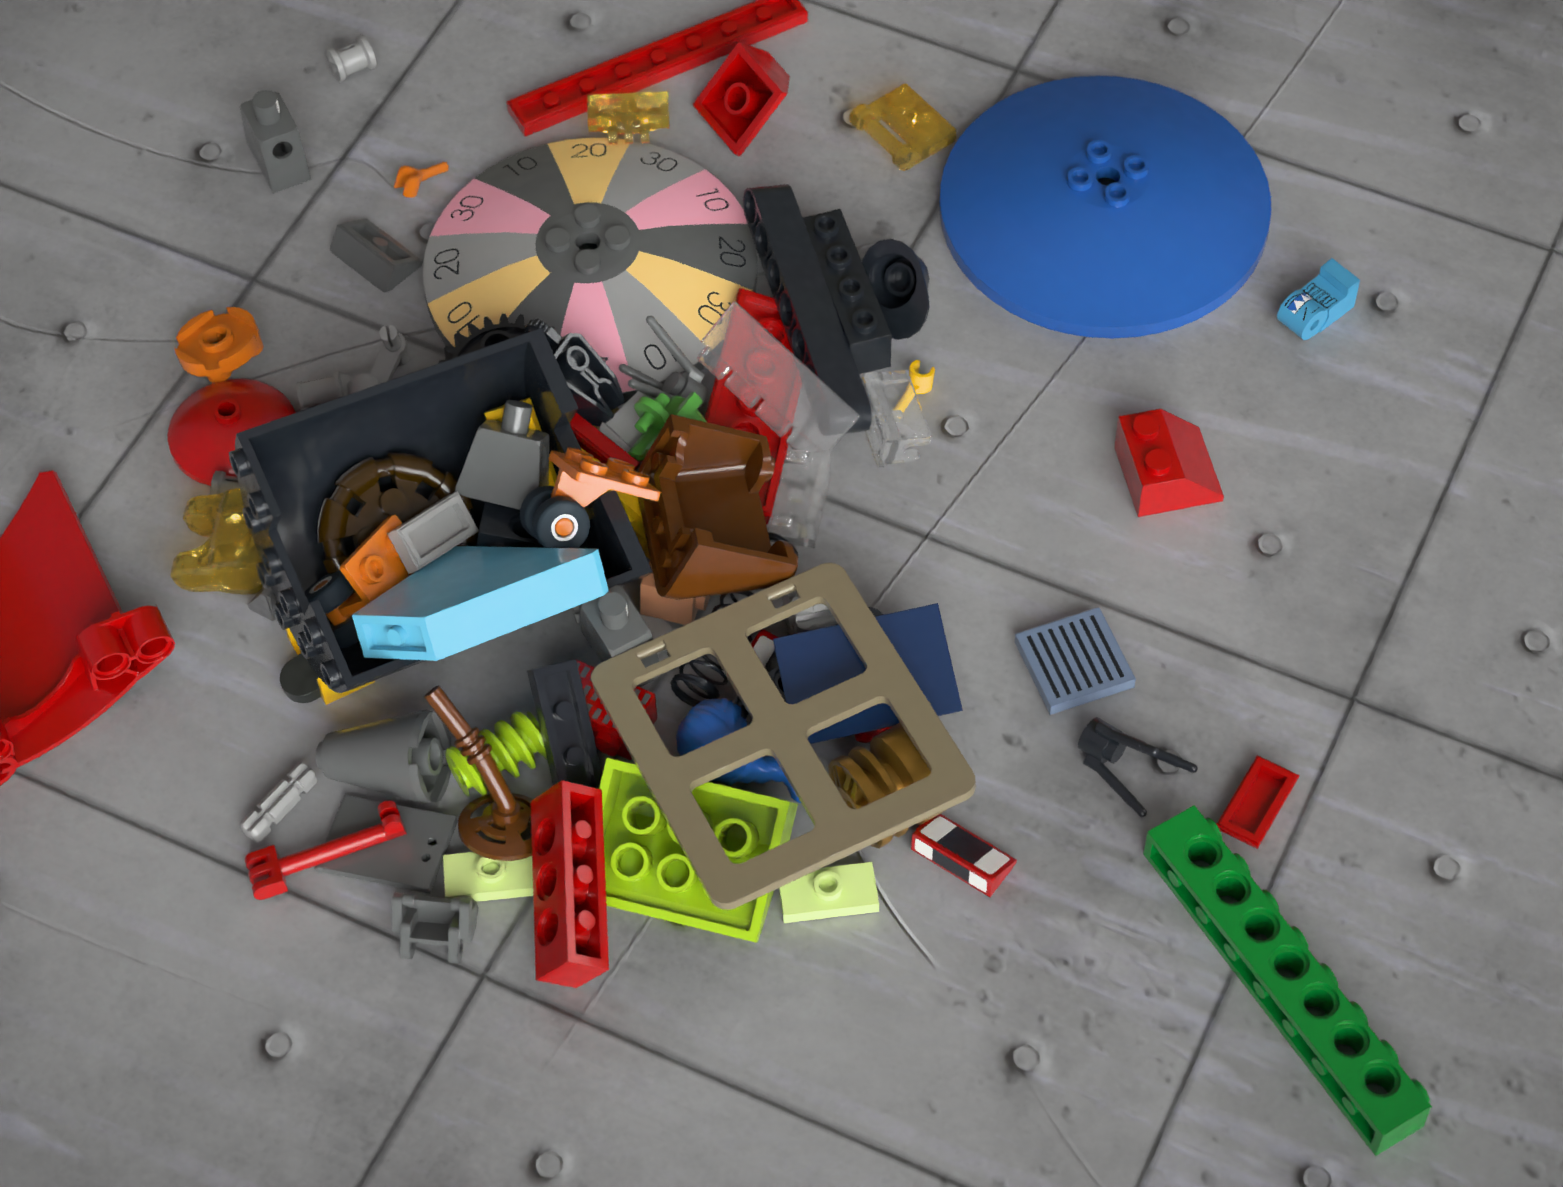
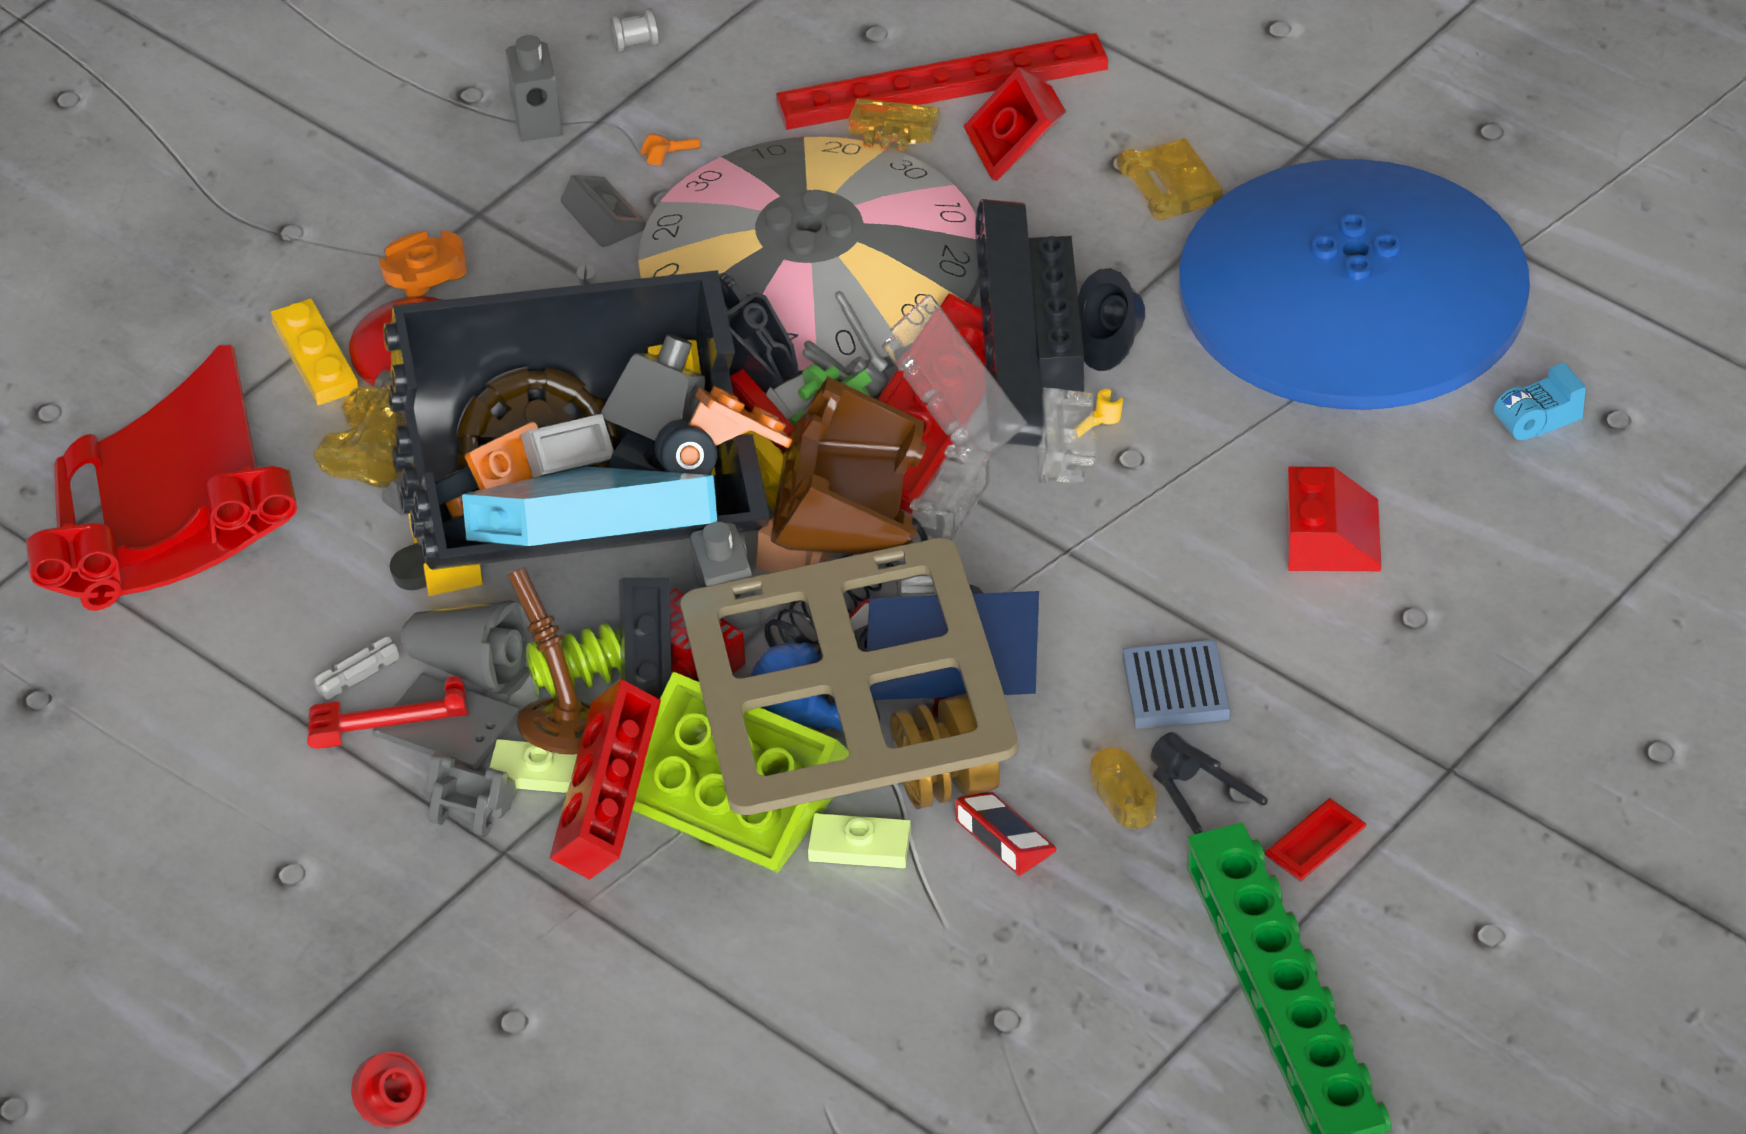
camera: 15 degrees right, 10 degrees down
none -> yellow plate [270,298,359,406]
none -> clear yellow beam [1091,748,1157,829]

